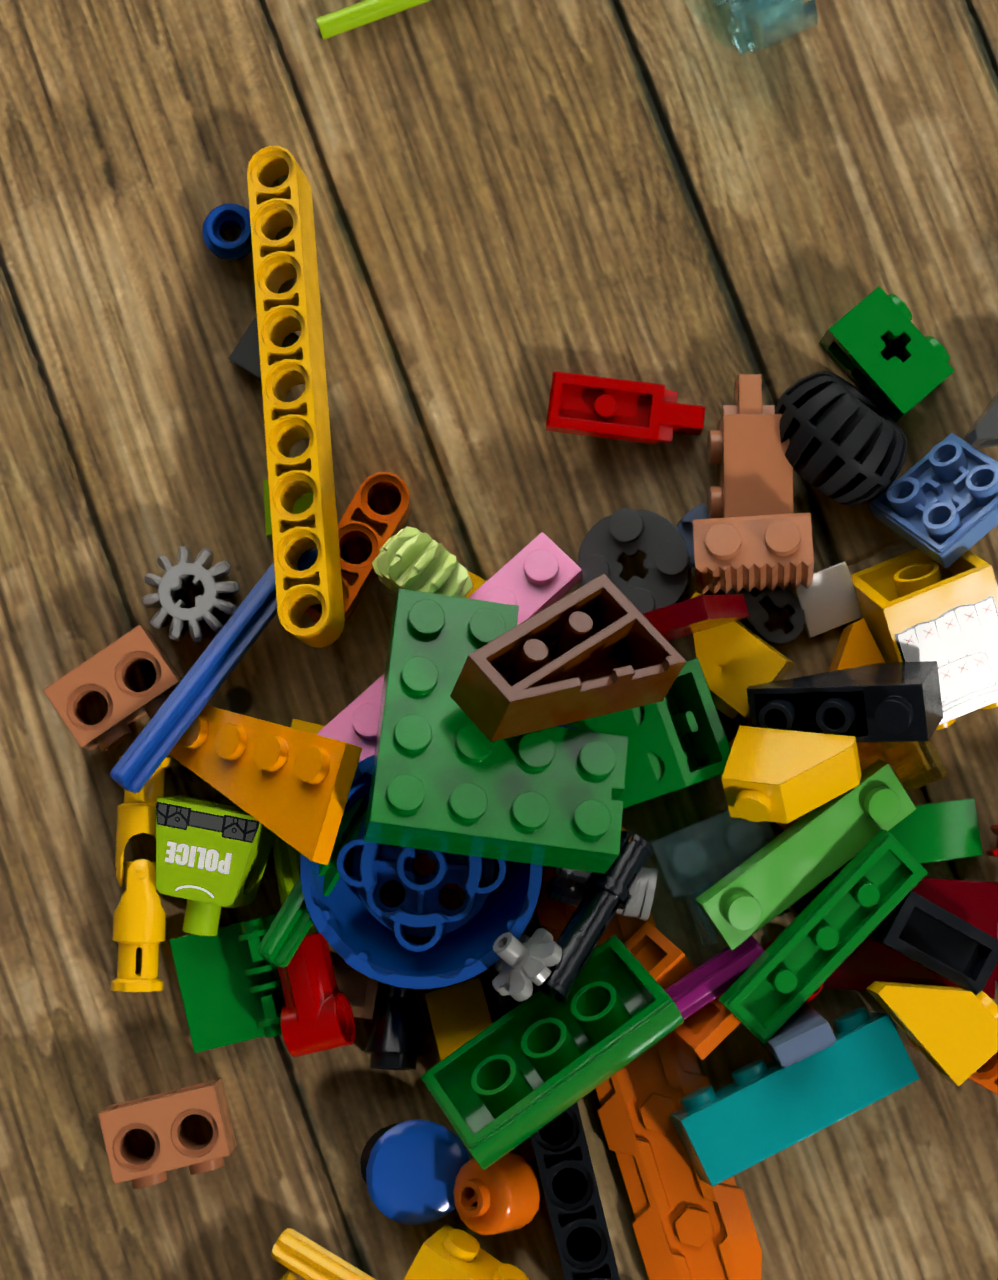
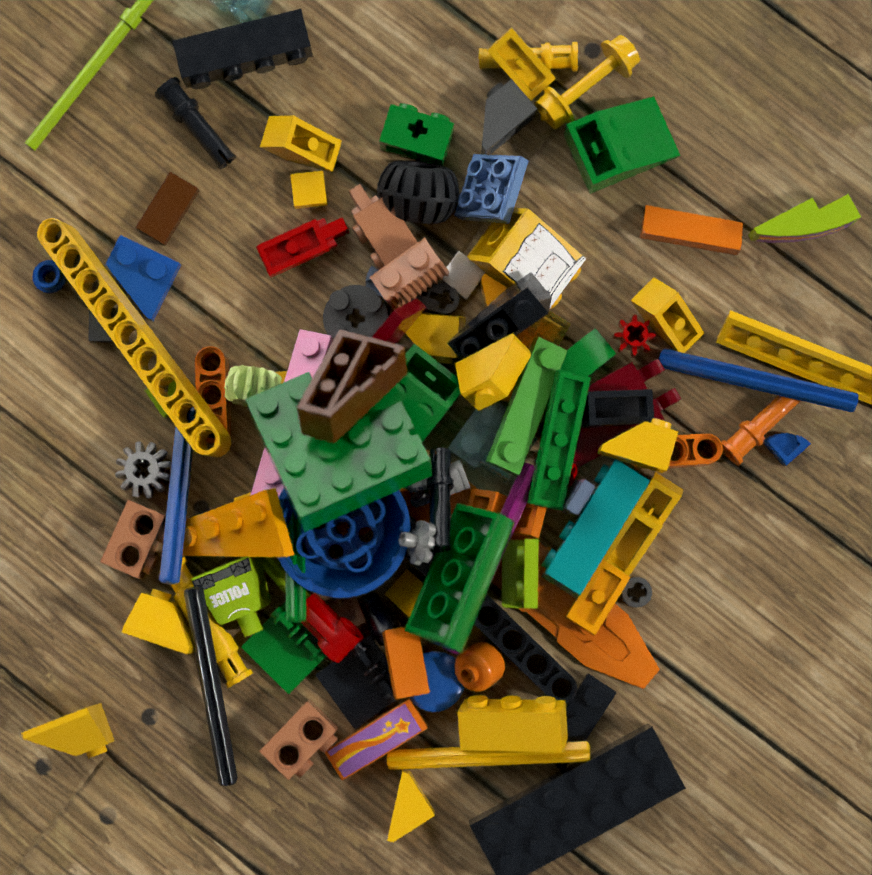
camera: 25 degrees left, 0 degrees up
none -> blue wing [106,235,181,322]
none -> yellow slope [121,588,195,654]
none -> reddish brown tile [135,172,199,246]
none -> black pin [155,77,236,170]
none -> black brick [172,9,313,89]
none -> black axle [184,586,238,786]
none -> yellow slope [260,115,342,172]
none -> yellow tile [290,170,327,209]
none -> black hinge [316,635,398,730]
none -> slope [325,697,428,781]
none -> orange tile [382,627,430,700]
none -> lime bracket [501,539,538,609]
none -> light orange plate [565,559,631,636]
none -> yellow slope [603,472,684,576]
none -> dark grey bush [620,577,652,608]

